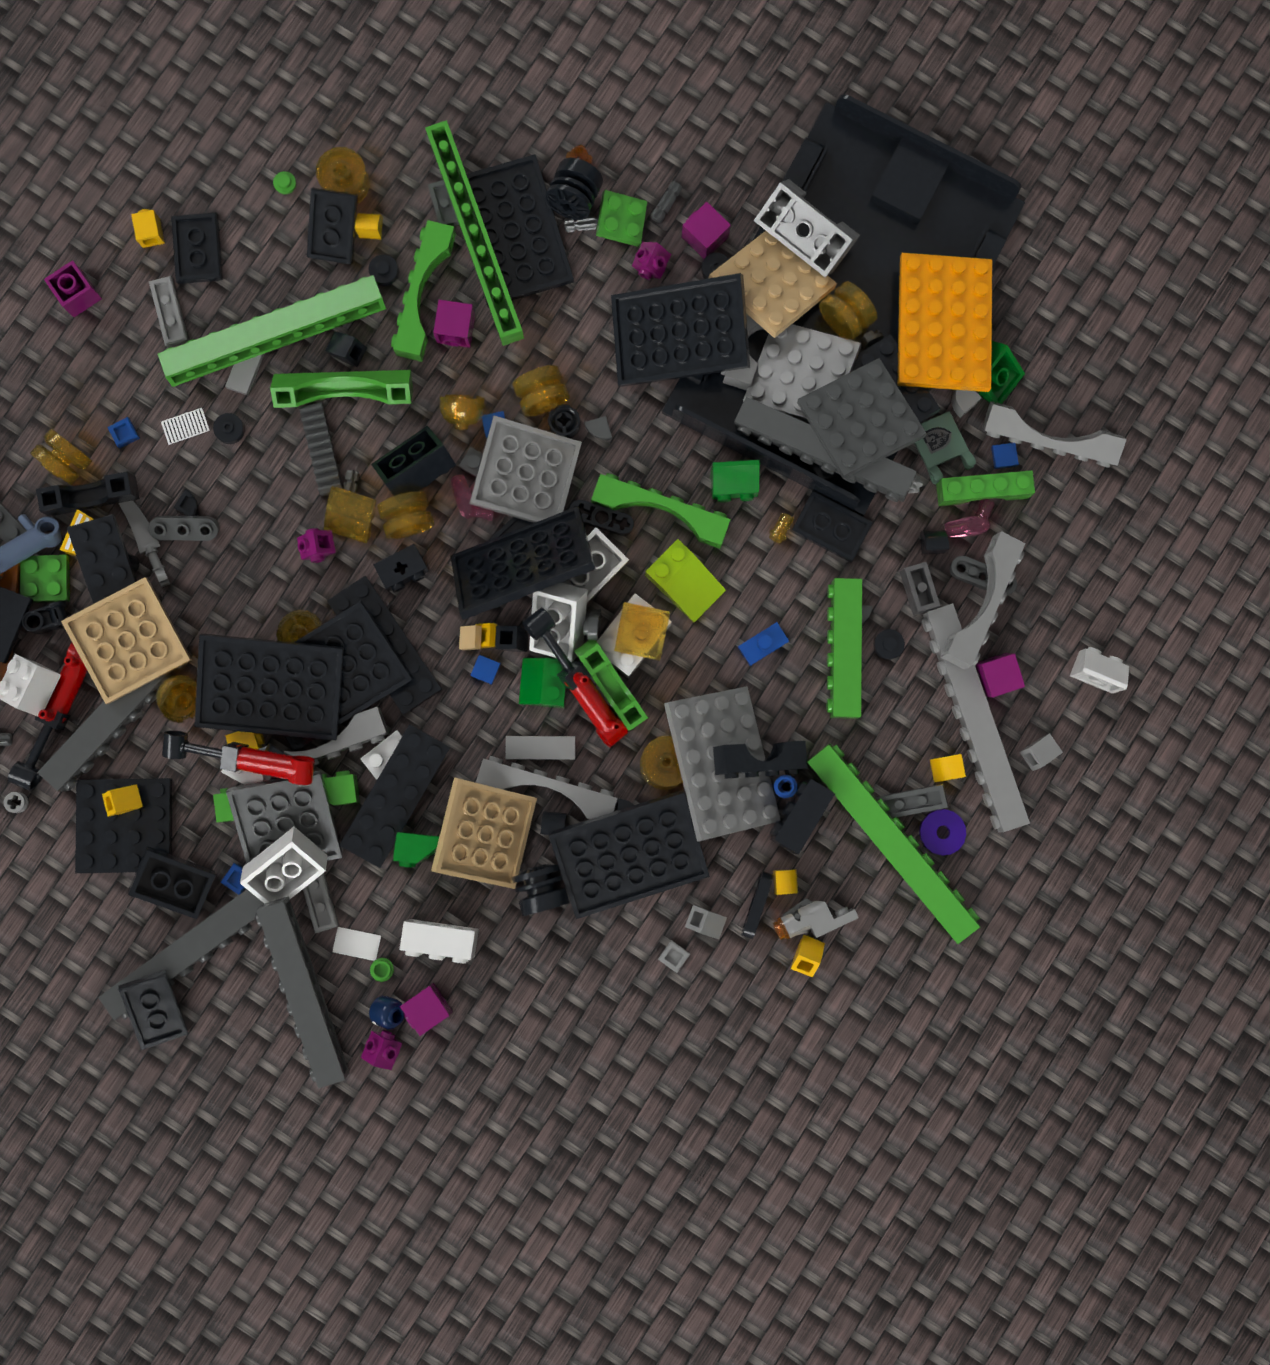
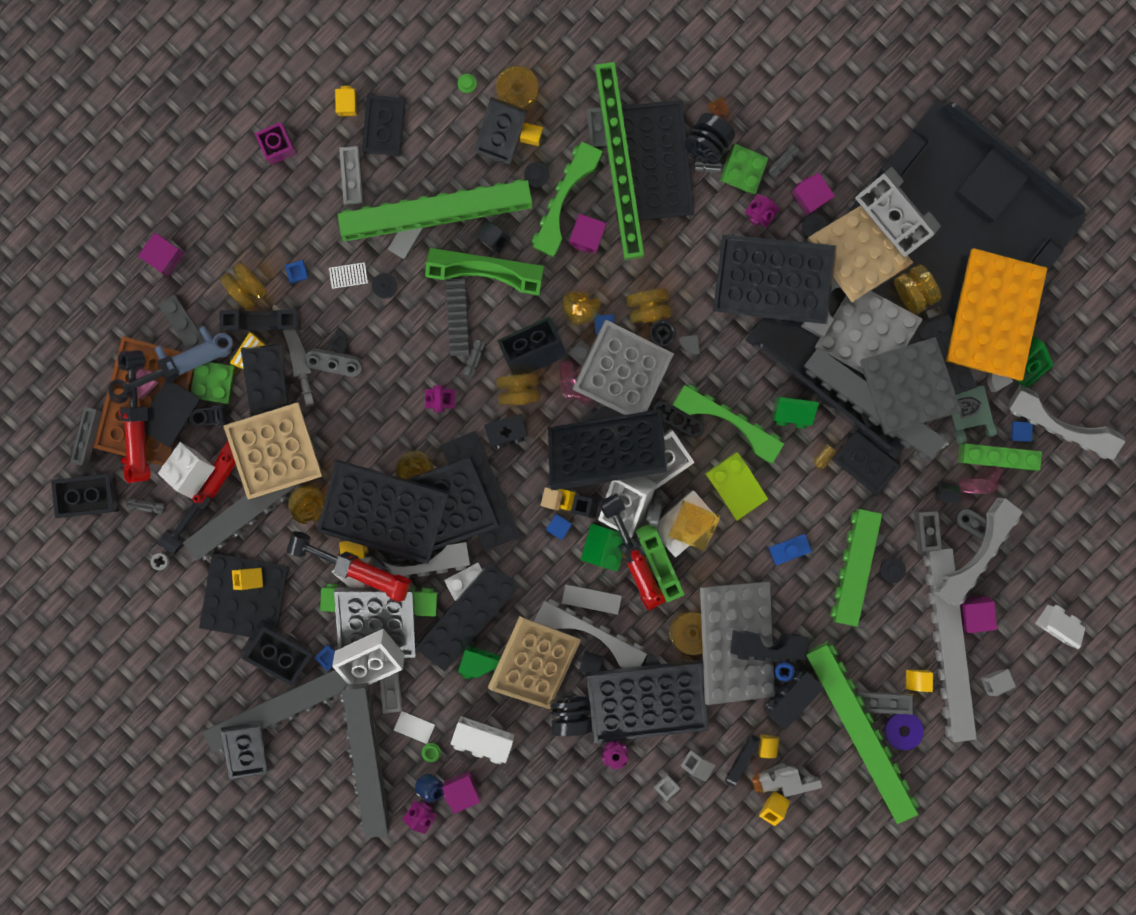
camera: 15 degrees right, 5 degrees up
clear yellow slope [324,486,376,544] -> none
none -> magenta brick [601,740,630,770]

